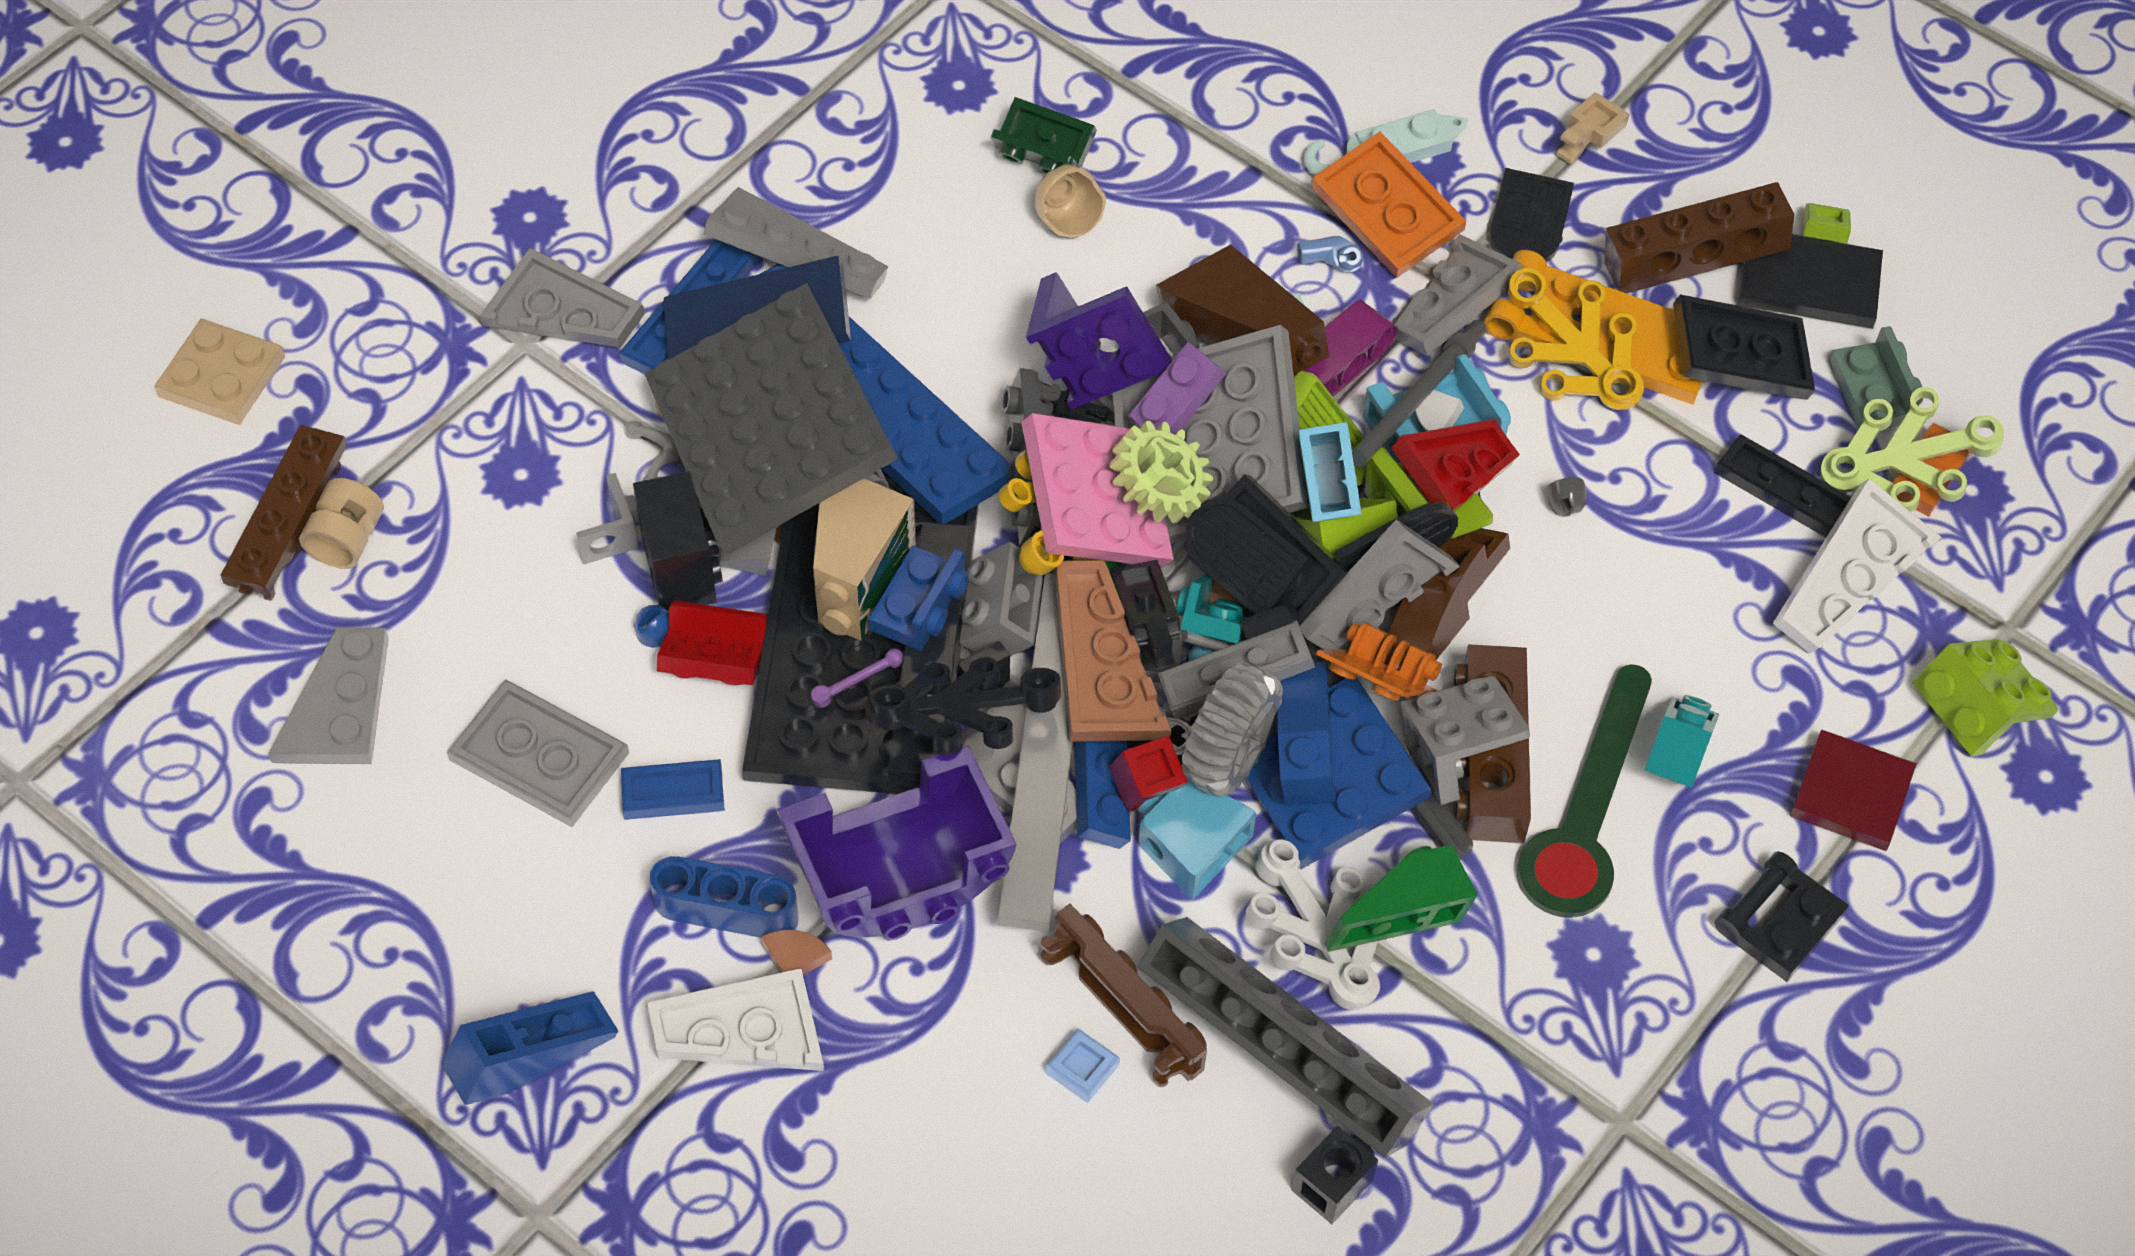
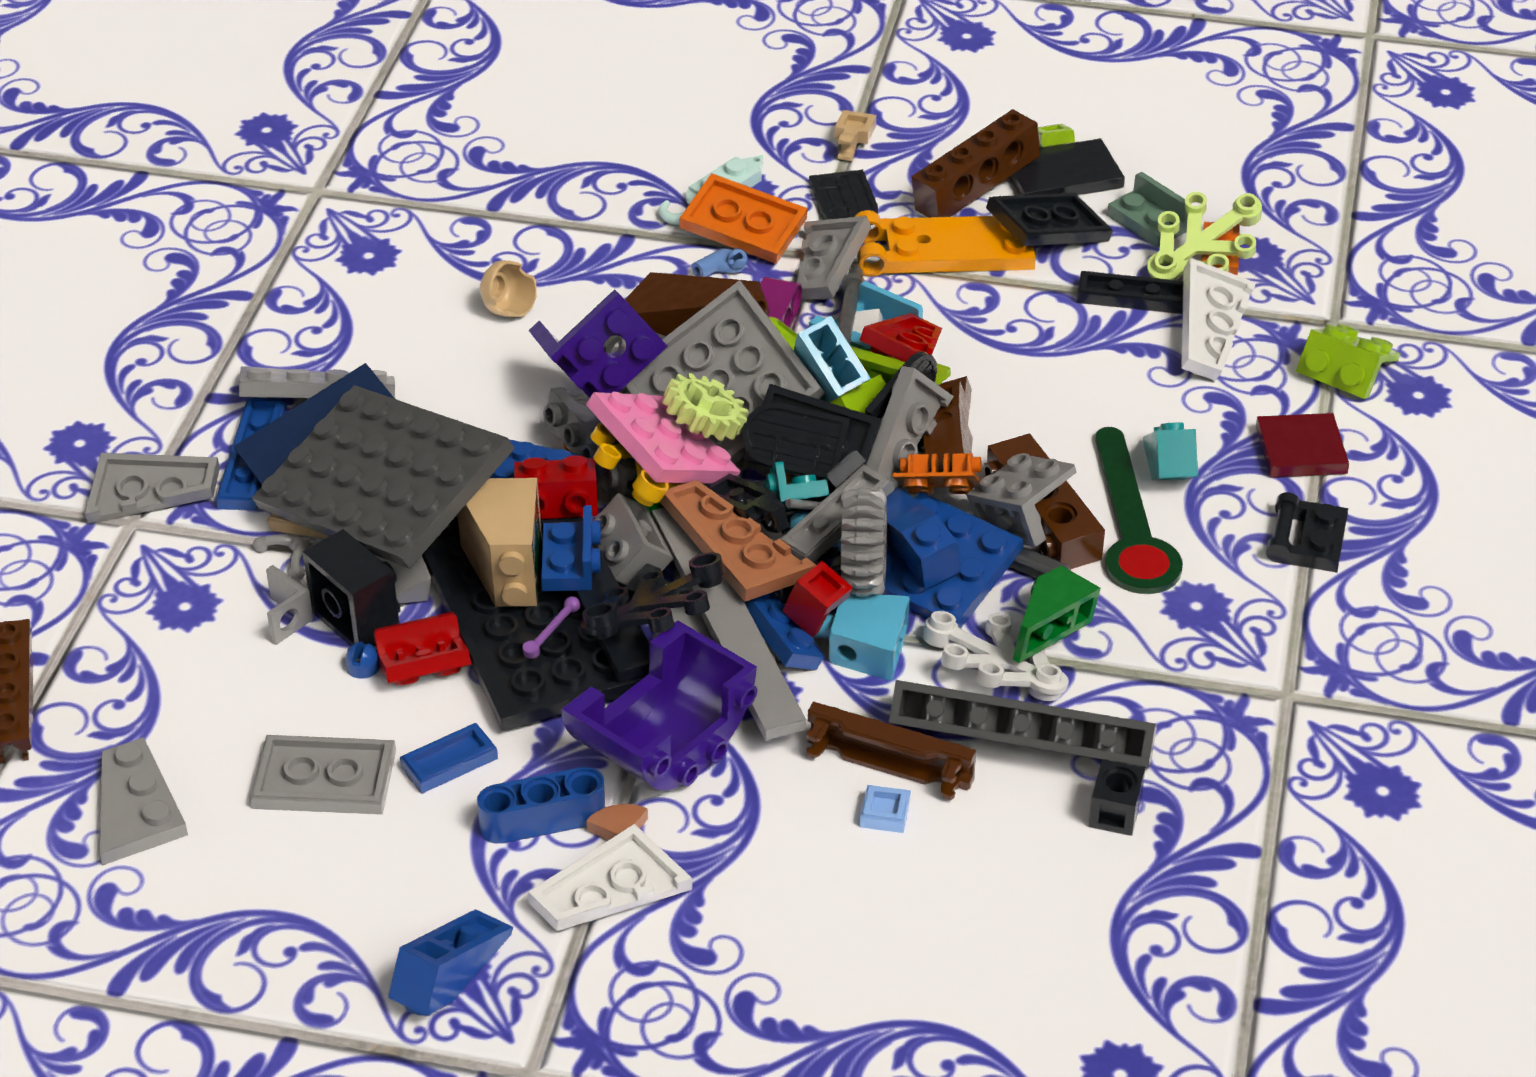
camera: 25 degrees left, 15 degrees down
tan wheel [299,478,384,569] -> none
dark green bracket [990,97,1097,174] -> none
medium lavender plate [1128,342,1227,435] -> none
yellow plant [1508,268,1644,410] -> none
dark grey hinge [1547,477,1587,516] -> none
none -> red bracket [514,455,598,519]

